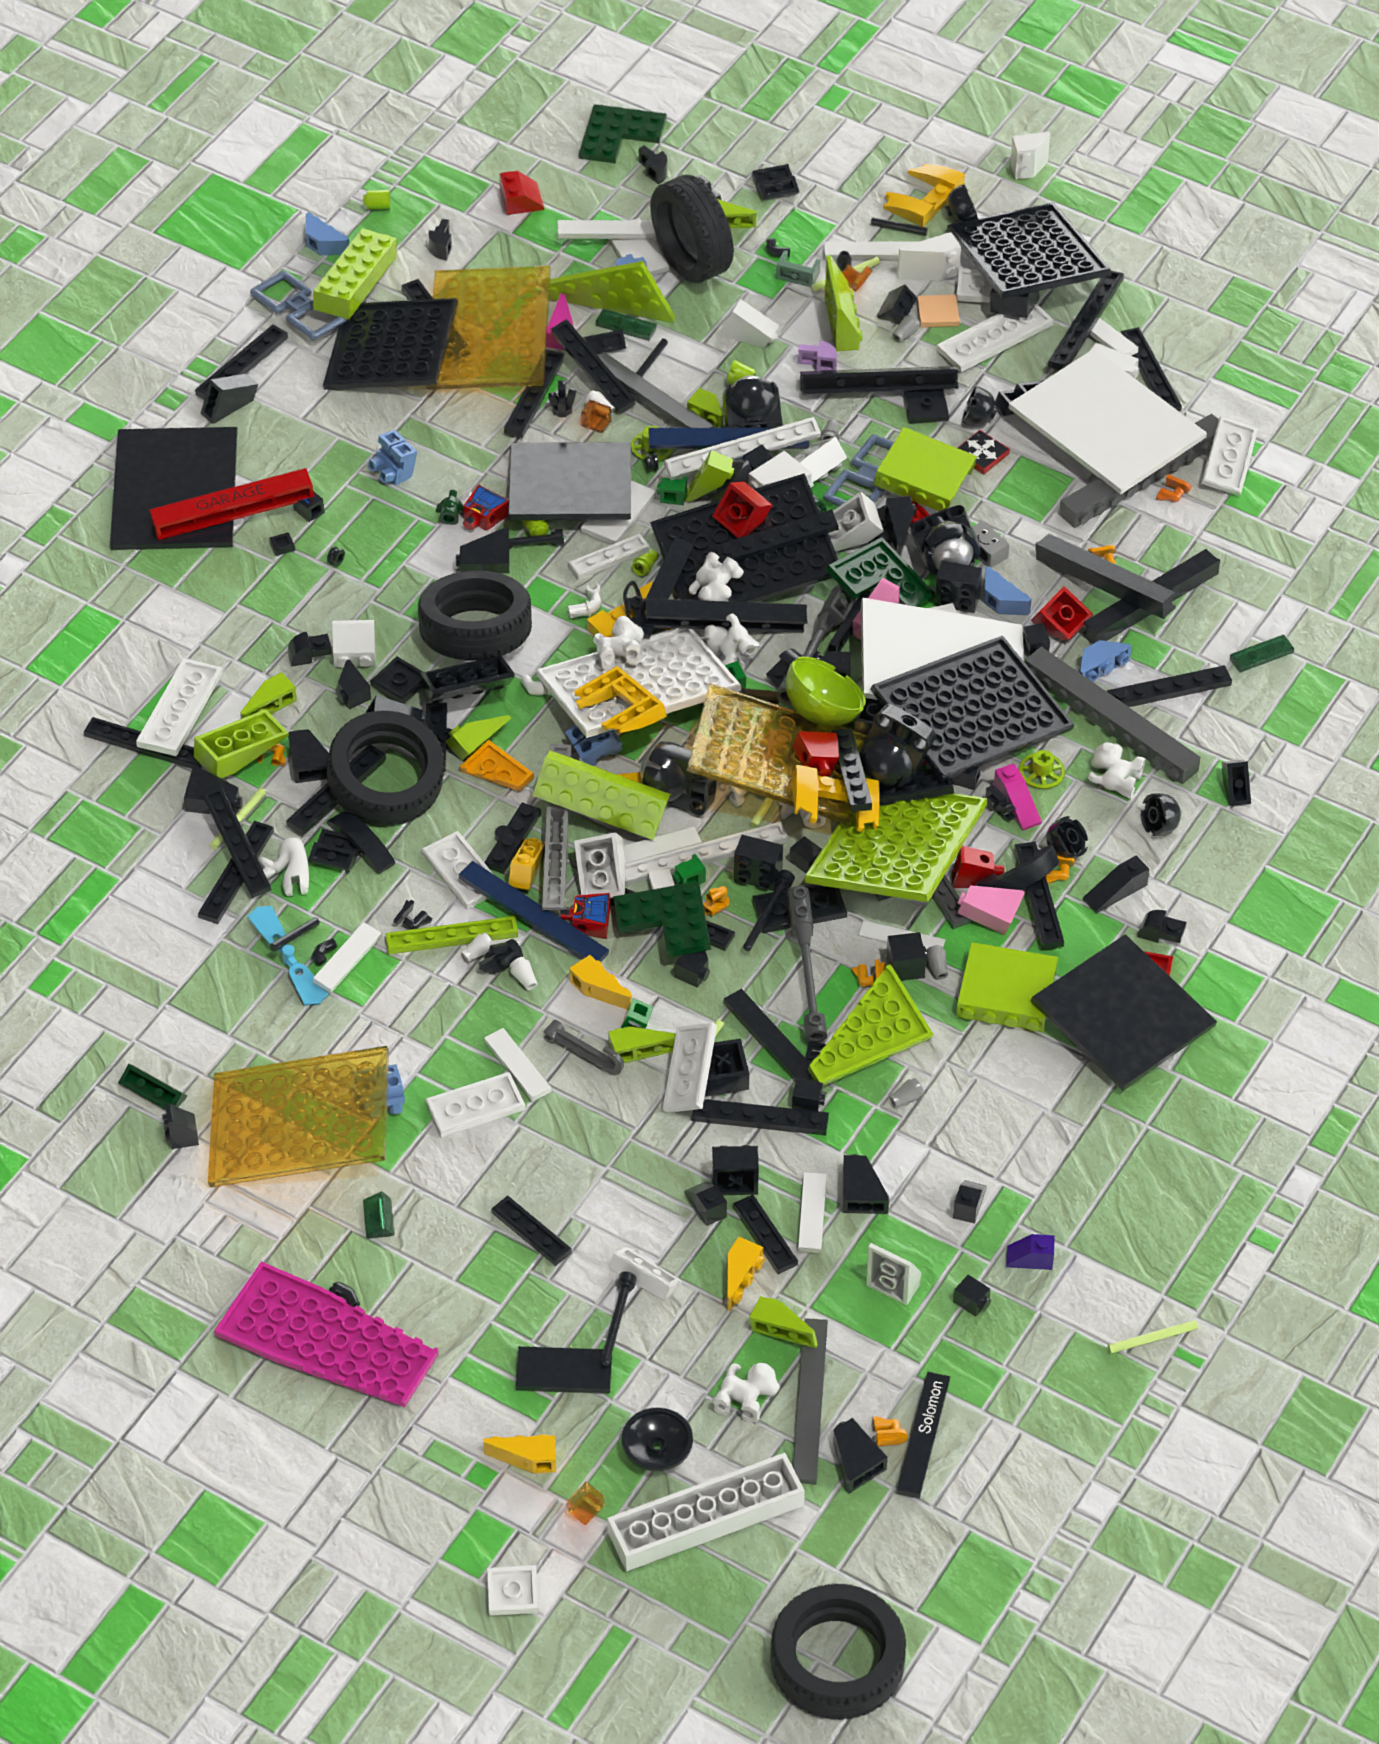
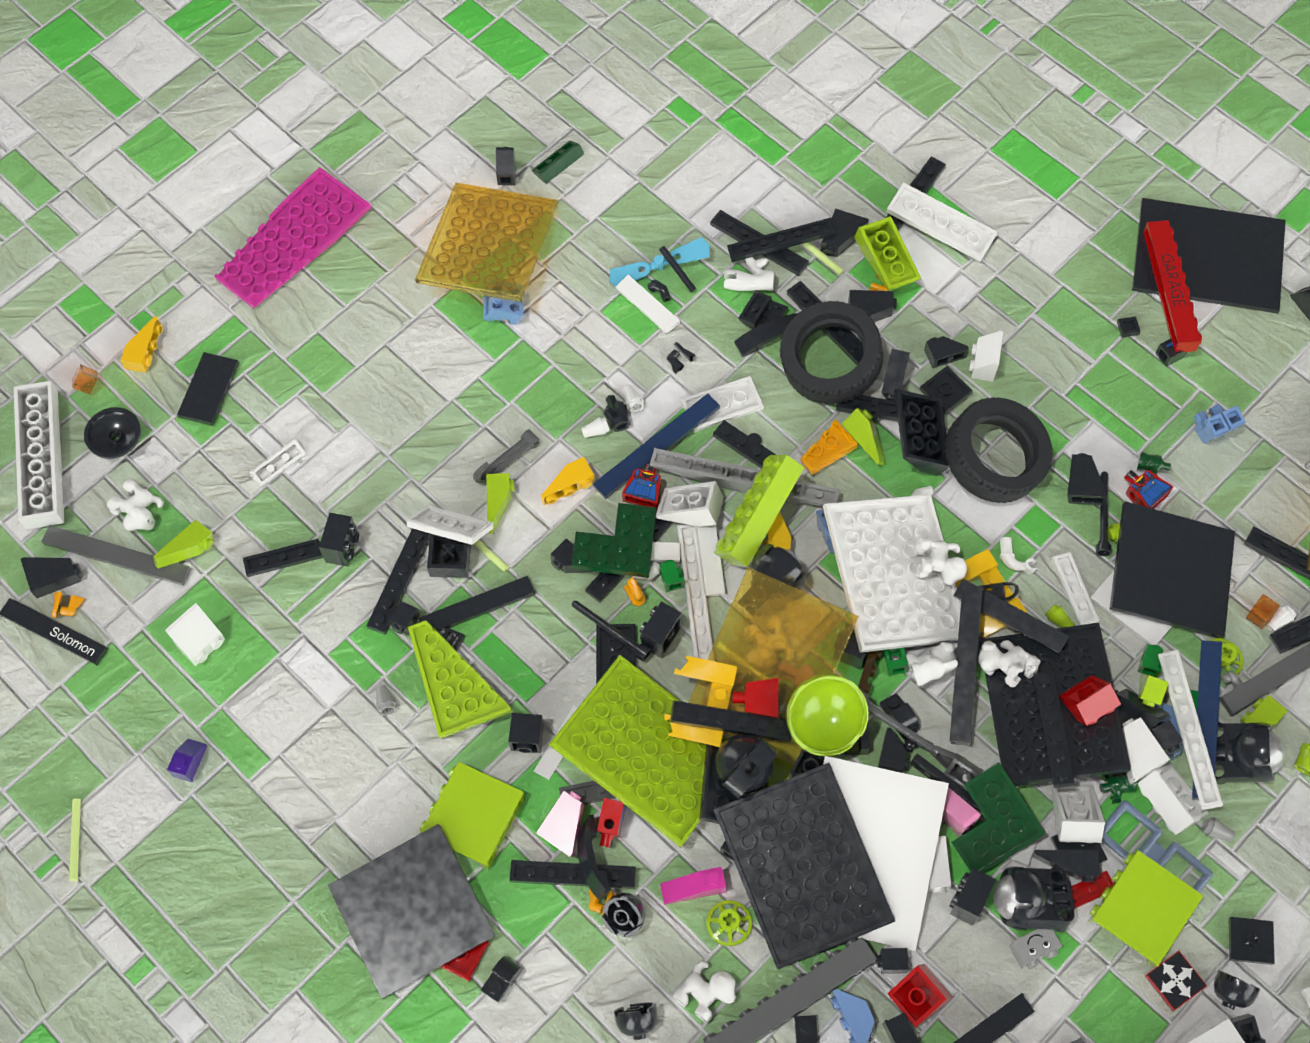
camera: 105 degrees right, 15 degrees up
lime slope [240,672,297,719] -> none
black brick [288,632,332,667] -> none
black bush [327,546,345,566] -> none
black arm [329,1281,360,1308] -> none
clear green slope [363,1191,395,1239] -> none
lime tile [385,916,518,955] -> none
white tile [425,1072,526,1137] -> none
white tile [484,1028,551,1102] -> none
white plate [487,1565,538,1616] -> none
black tile [491,1195,572,1266] -> none
yellow slope [509,838,545,890] -> none
black rock [548,381,576,417] -> none
yellow wedge [574,666,667,733] -> none
black piece [600,1271,637,1367] -> none
green brick [620,998,653,1029] -> none
black bush [645,452,658,472] -> none
black slope [685,1182,727,1226] -> none
yellow slope [727,1236,765,1311] -> none
dark grey bar [787,886,827,1043] -> none
black brick [789,836,822,874] -> none
white tile [798,1172,827,1254] -> none
black tile [800,366,958,394] -> none
black slope [843,1154,889,1214] -> none
light orange piece [852,959,886,987] -> none
light grey cone [926,945,948,979] -> none
black slope [953,1180,987,1224] -> none
black brick [953,1274,991,1317] -> none
medium blue slope [984,566,1032,615] -> none
black plate [985,784,1016,821] -> none
black slope [1083,855,1150,914] -> none

